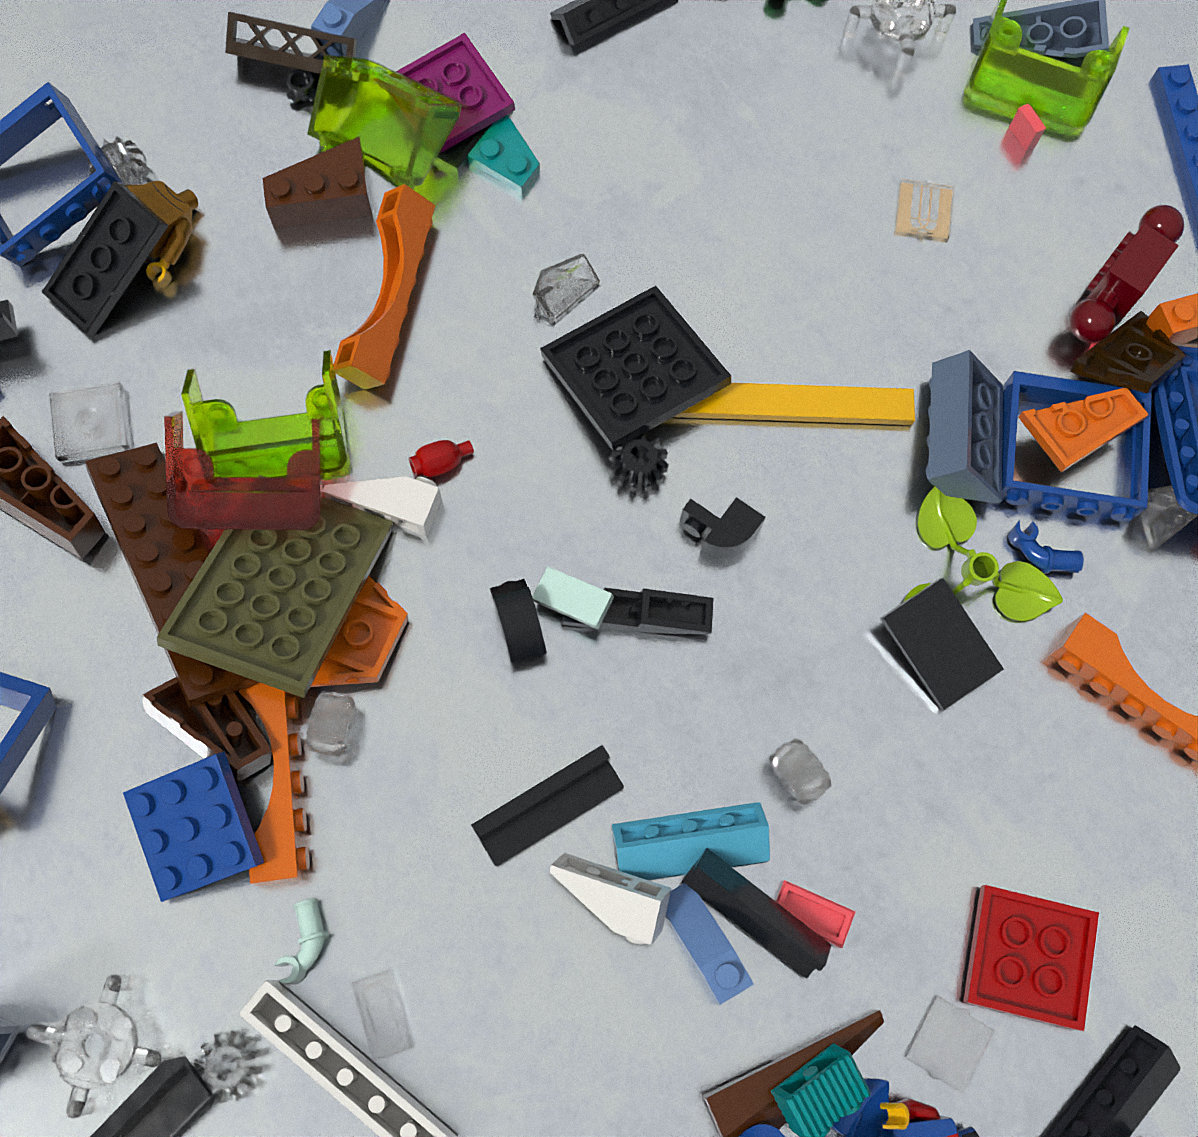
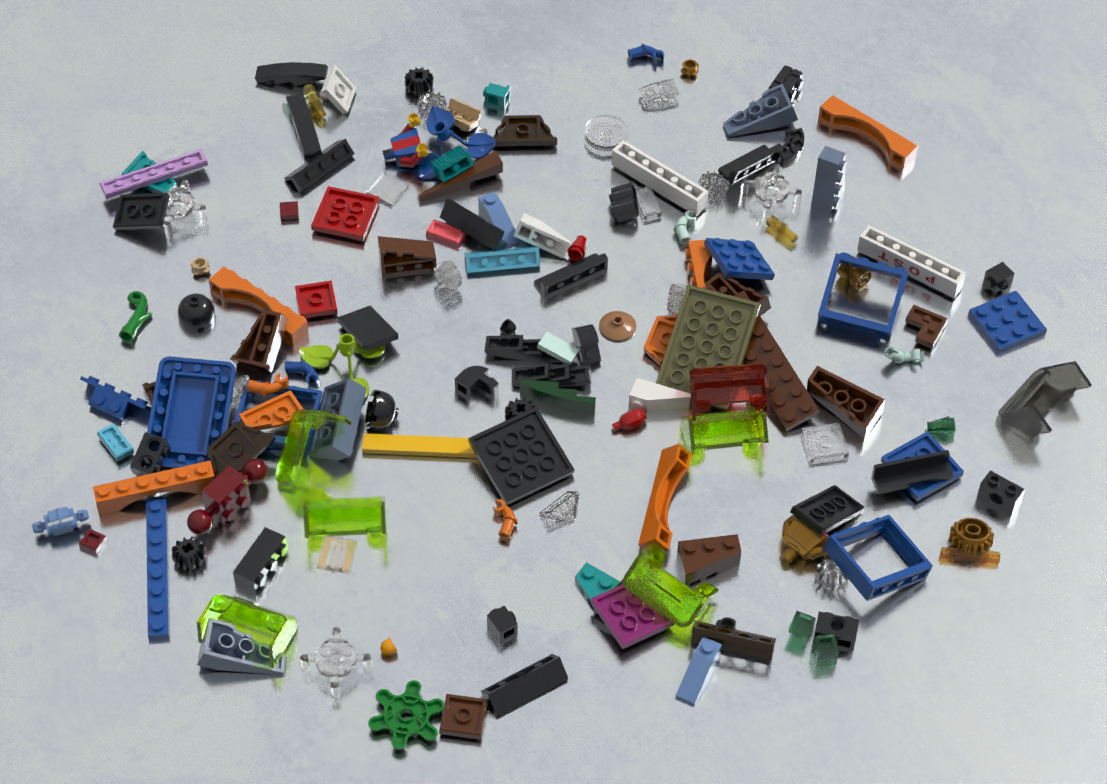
camera: 175 degrees left, 20 degrees down
coral tile [1009,103,1046,151] -> none
none -> black gear [172,536,206,571]
none -> reddish brown wedge [230,309,288,373]
none -> black brick [233,527,288,593]
none -> orange piece [247,373,289,397]
none -> clear neon green windscreen [276,409,351,497]
none -> dark red tile [280,201,299,220]
none -> red plate [295,280,338,318]
none -> clear neon green windscreen [303,496,387,539]
none -> black cylinder [365,390,399,429]
none -> reddish brown wedge [377,236,437,277]
none -> light orange hinge [380,638,398,656]
none -> black brick [487,606,518,643]
none -> orange piece [492,499,518,539]
none -> black hinge [500,319,516,335]
none -> black slope [512,362,591,387]
none -> dark green slope [520,379,596,415]
none -> red cone [567,235,587,261]
none -> medium nougat dish [599,311,636,341]
none -> black brick [609,182,639,222]
none -> clear yellow axle [766,215,799,244]
none -> clear green panel [788,611,816,647]
none -> clear green panel [812,634,839,667]
none -> black brick [813,611,859,651]

